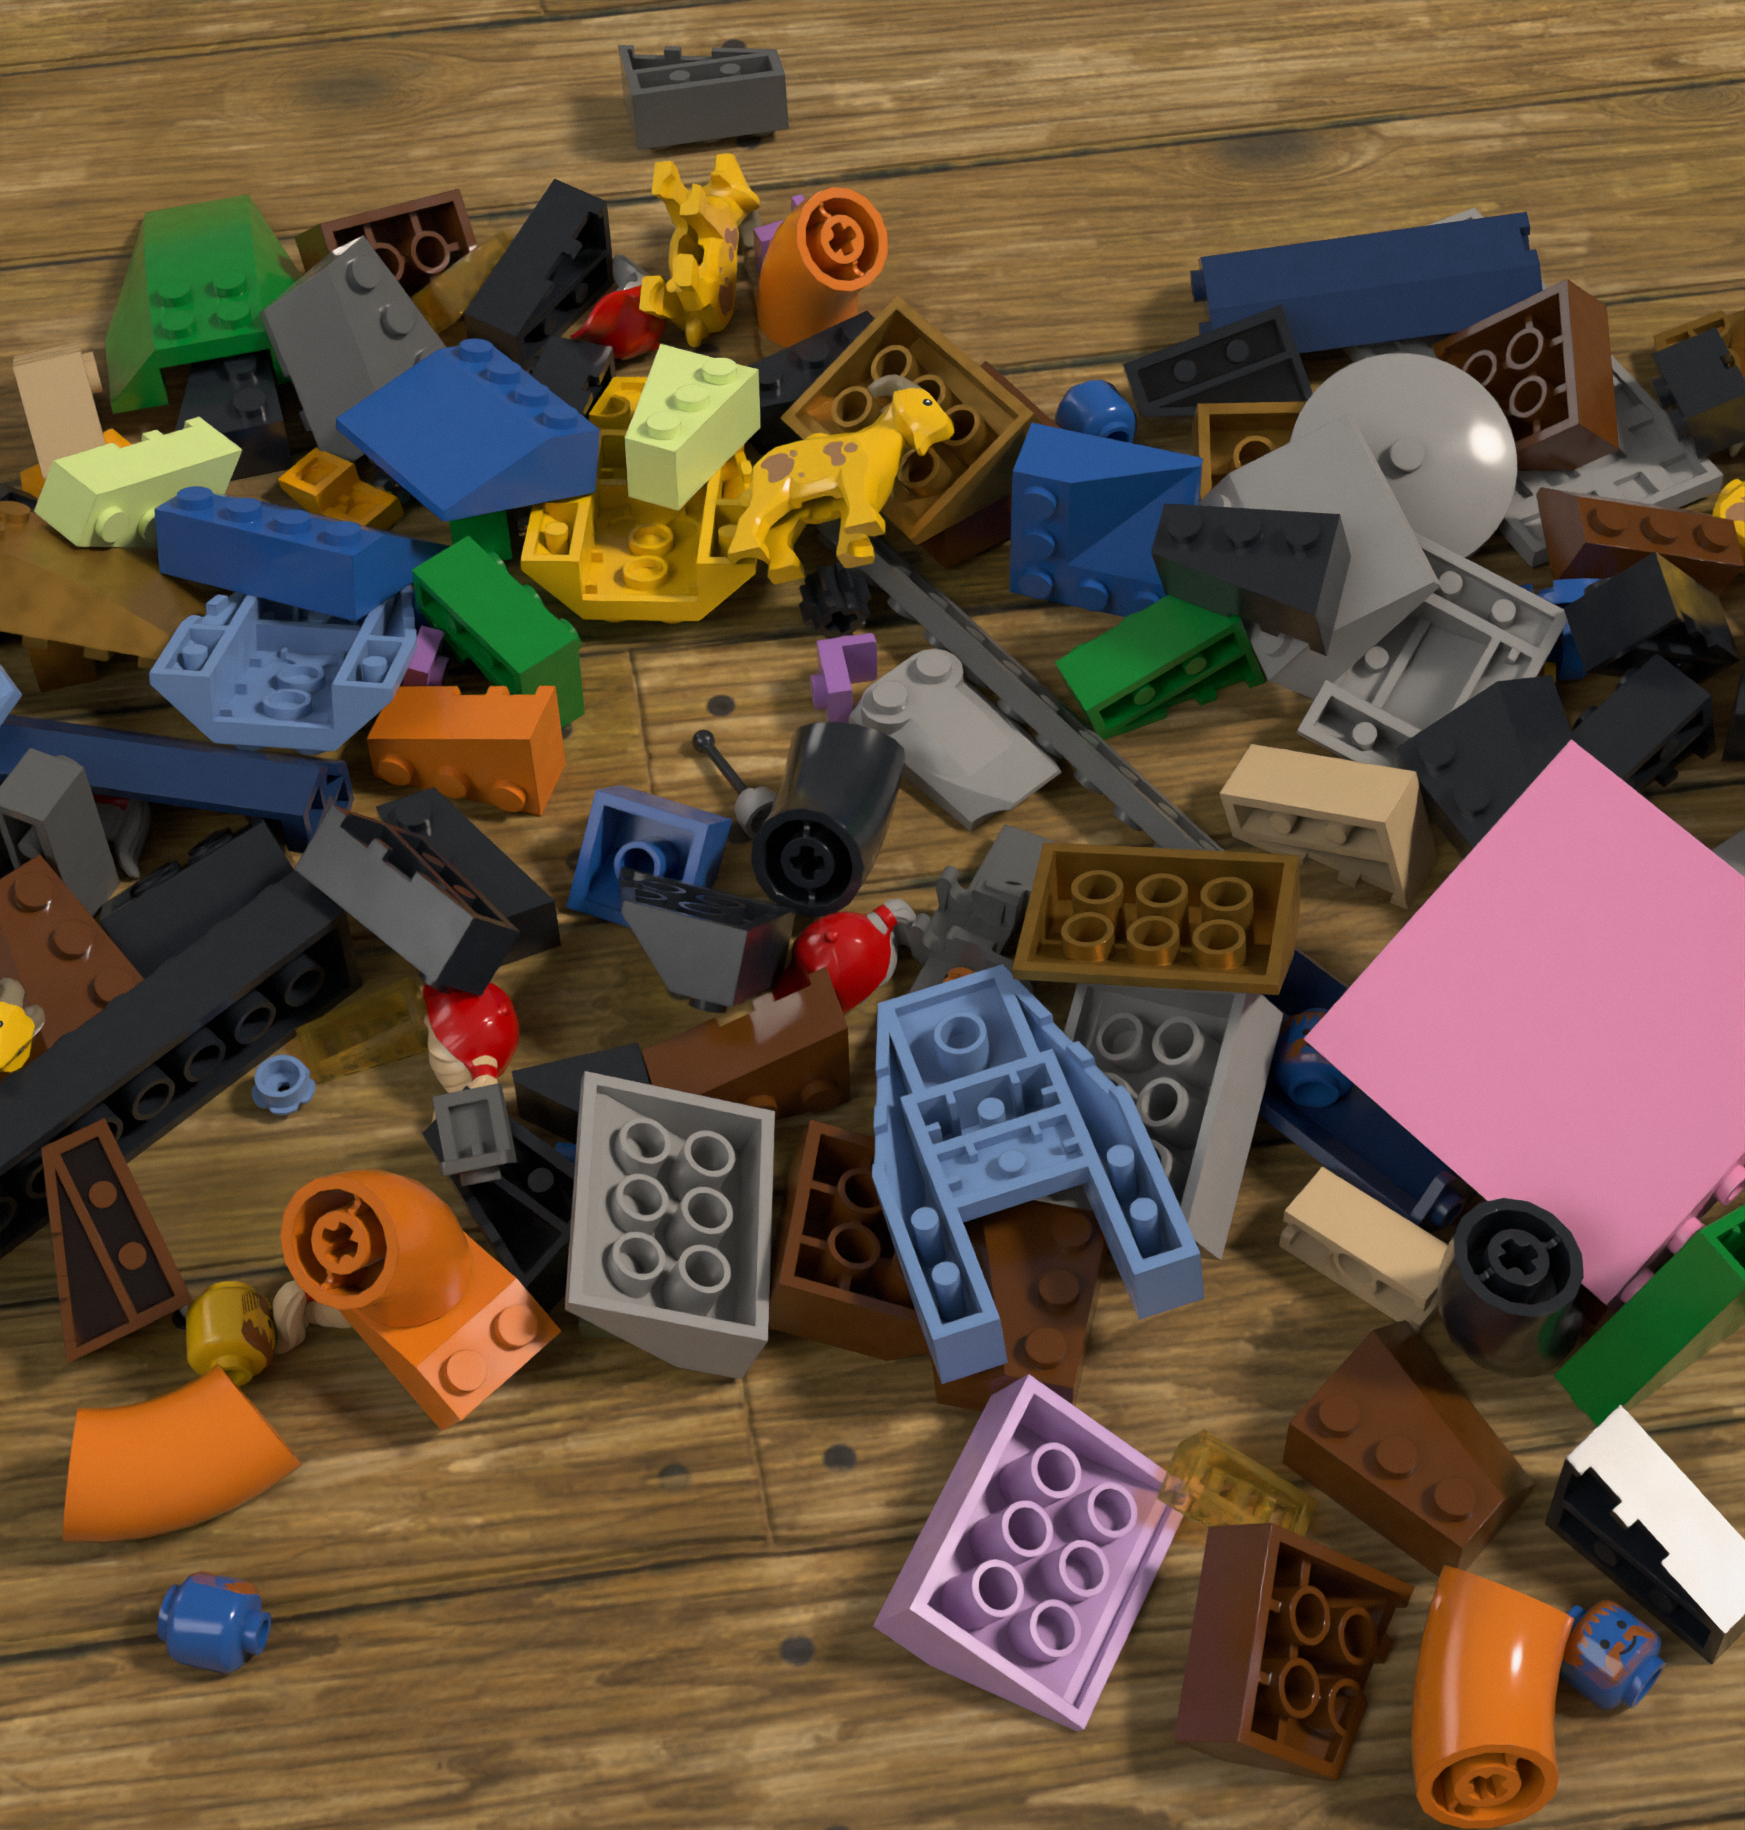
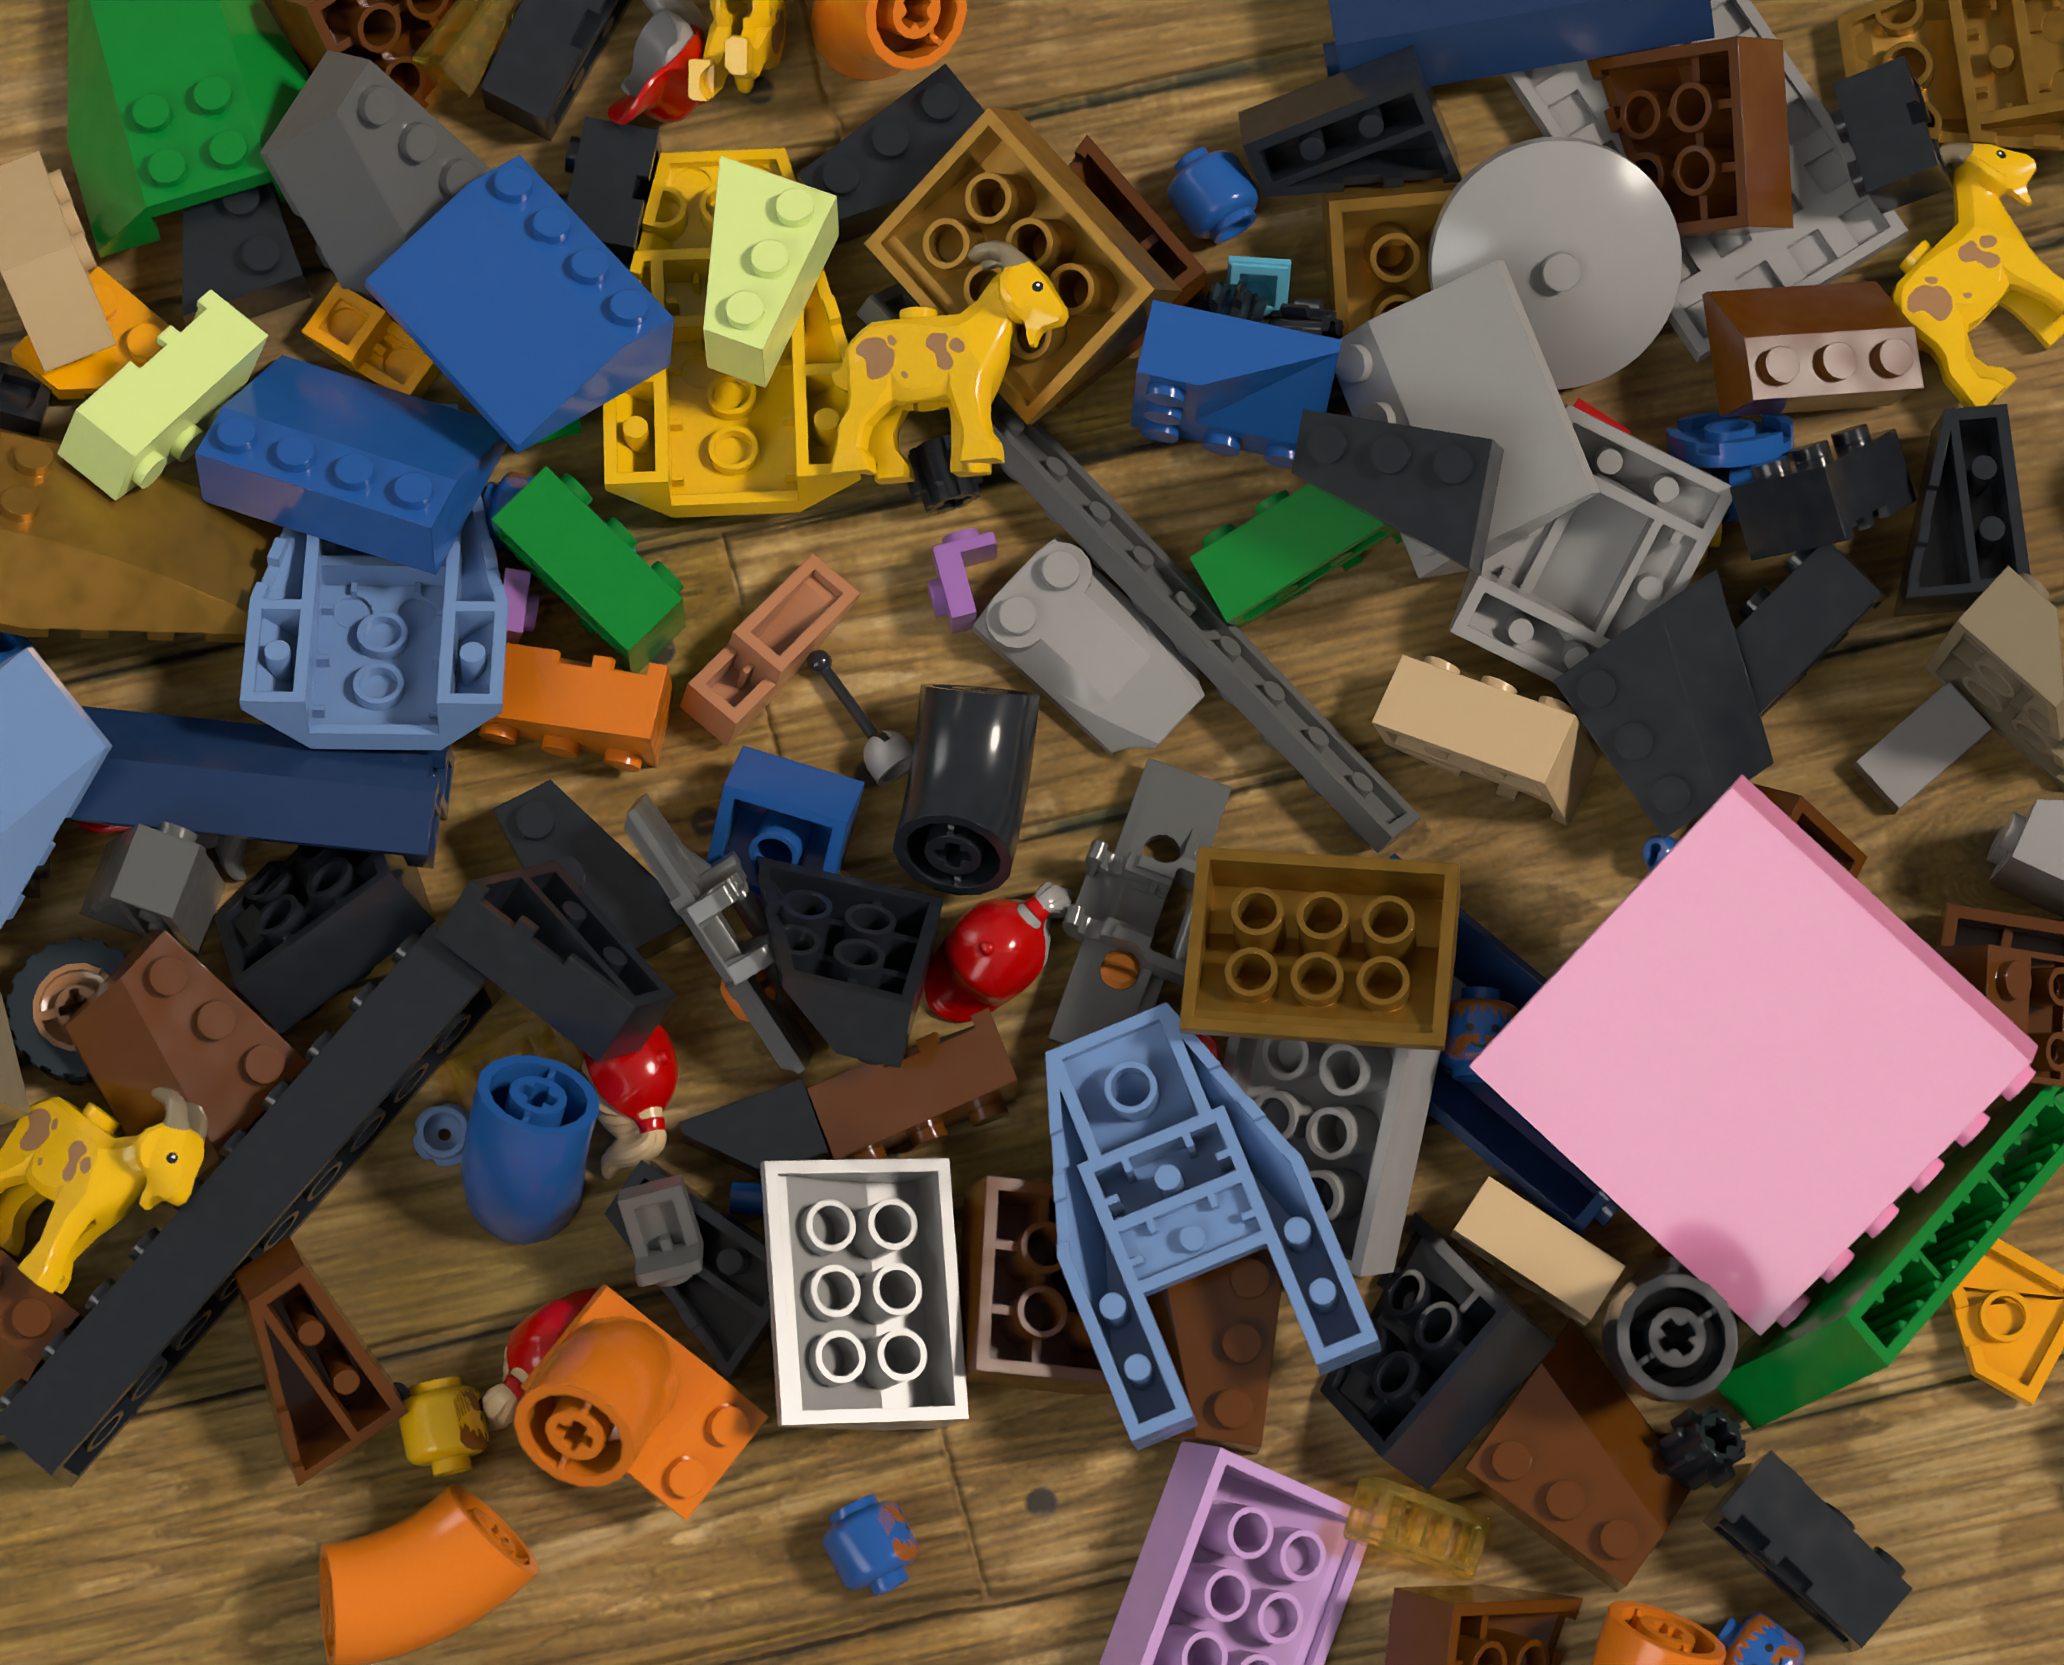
camera: 10 degrees left, 25 degrees up
none -> blue brick [461,1055,600,1245]
none -> dark grey piece [624,793,815,1074]
none -> nougat slope [679,554,861,747]
none -> blue head [822,1494,920,1597]
none -> black wedge [1320,1212,1557,1491]
none -> black gear [1660,1406,1746,1490]

